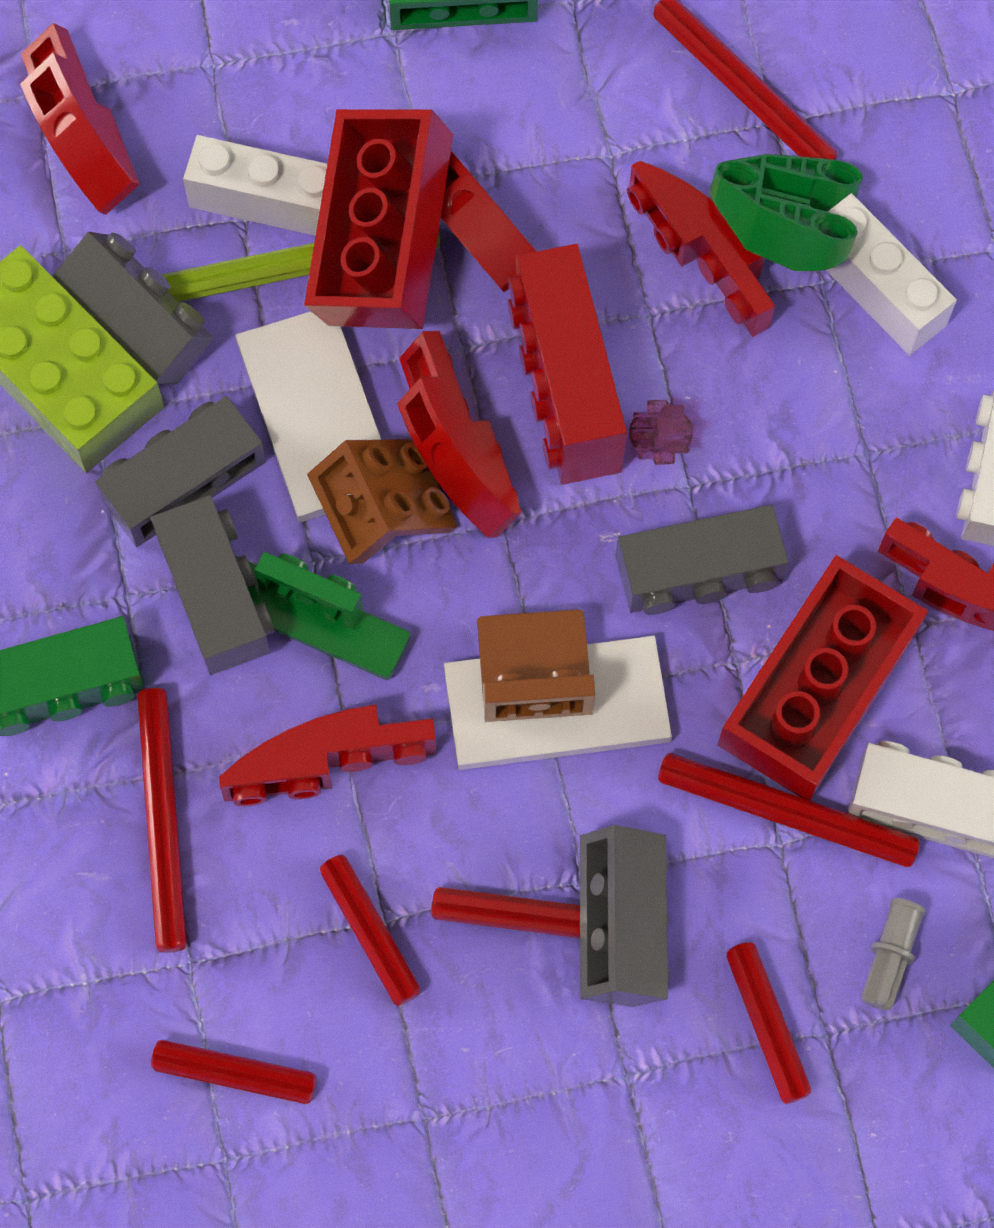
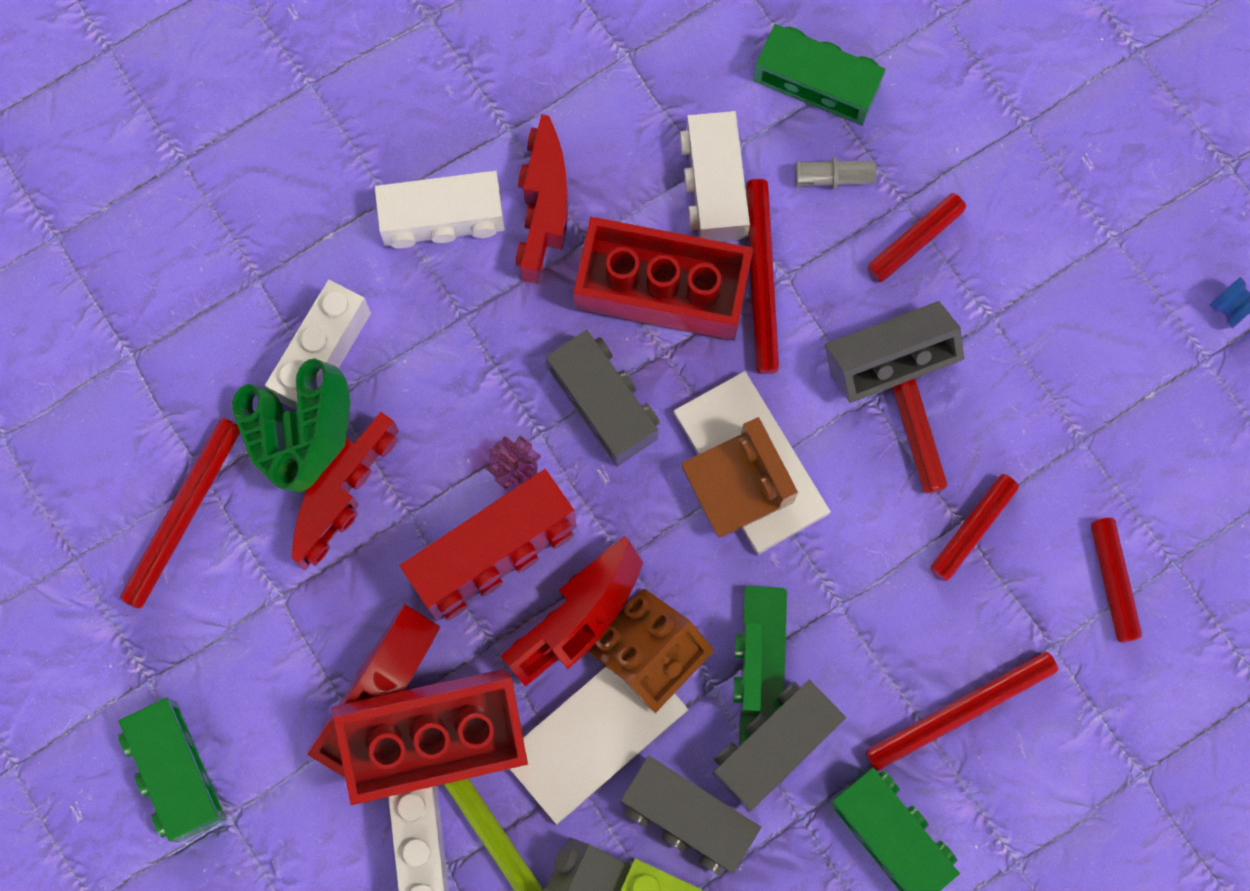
camera: 110 degrees left, 5 degrees up
red slope [219,704,436,806] -> none

